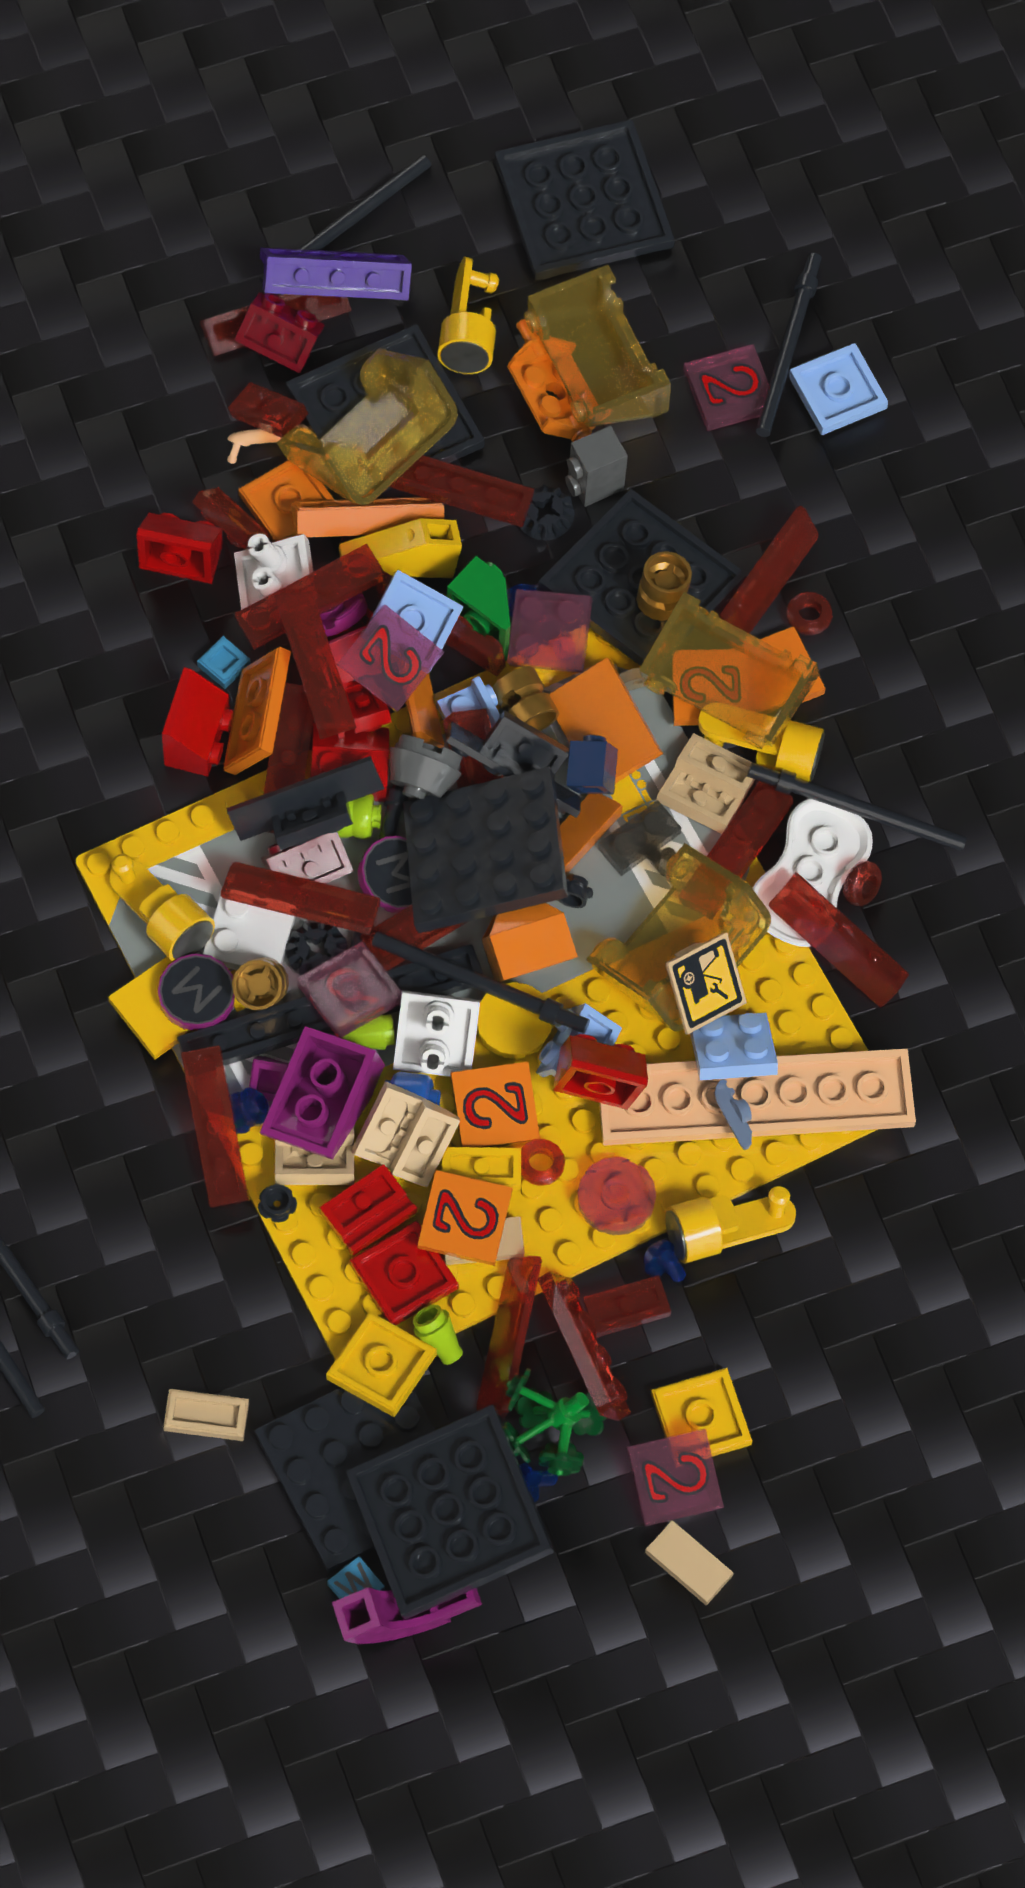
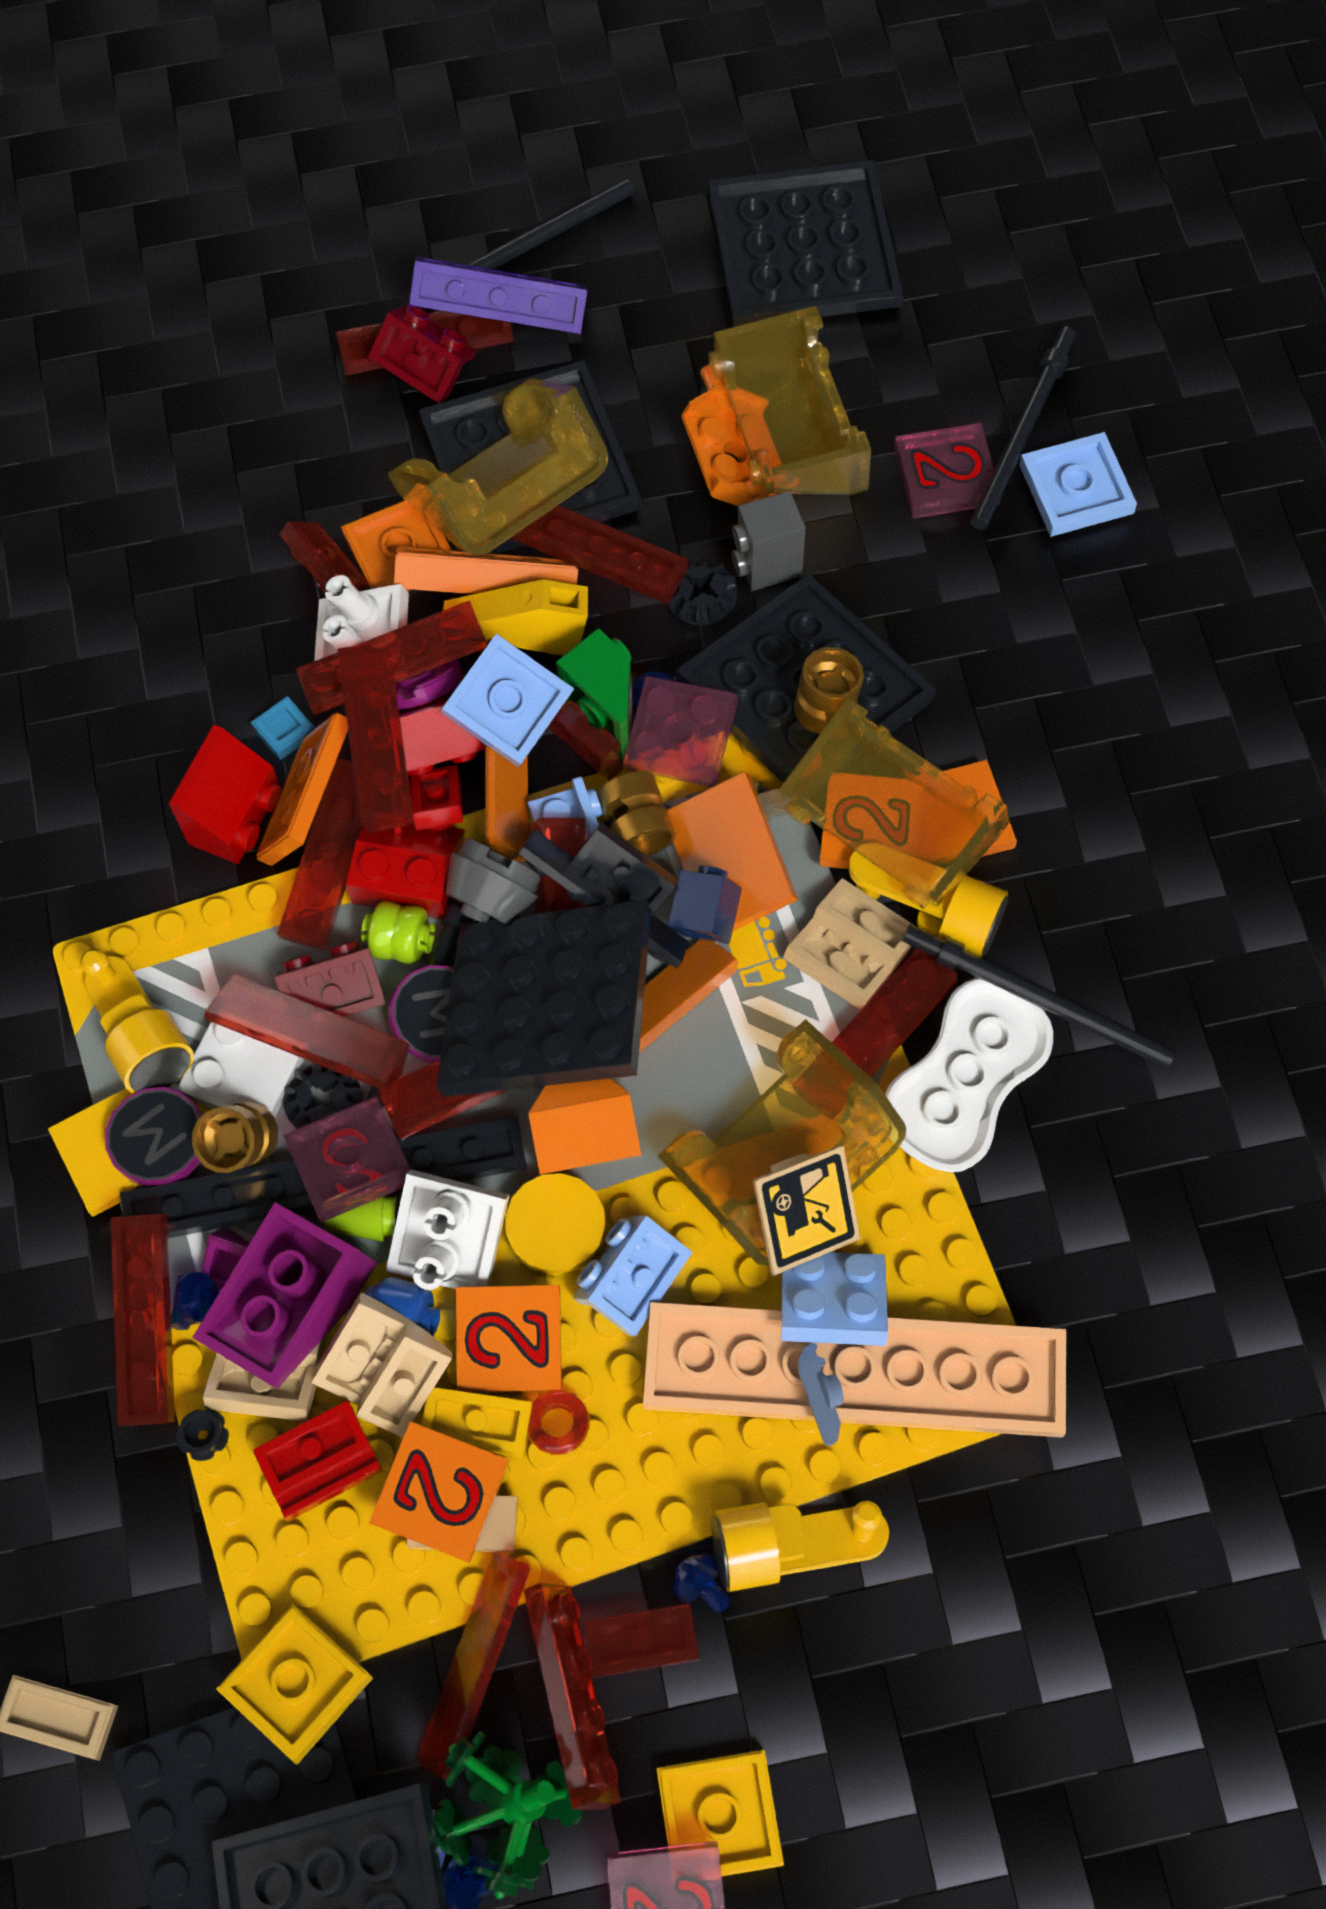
camera: 15 degrees right, 0 degrees up
red slope [136,513,223,584] -> none
black bracket [226,756,384,850] -> none
light nougat piece [227,424,310,464] -> none
clear red plate [228,382,308,440] -> none
clear pink tile [336,604,444,712] -> none
red tile [349,1220,459,1326] -> none
black bar [372,931,590,1034] -> none
lime cone [413,1305,463,1365] -> none
yellow piece [438,256,499,374] -> none
red slope [552,1034,648,1110] -> none
black plate [558,874,593,908] -> none
clear pink tile [577,1157,656,1235] -> none
clear smoke plate [598,800,682,877] -> none
clear red slope [718,505,818,645] -> none
clear red slope [768,872,909,1007] -> none
clear red piece [786,592,832,636] -> none
clear red piece [843,861,882,907] -> none

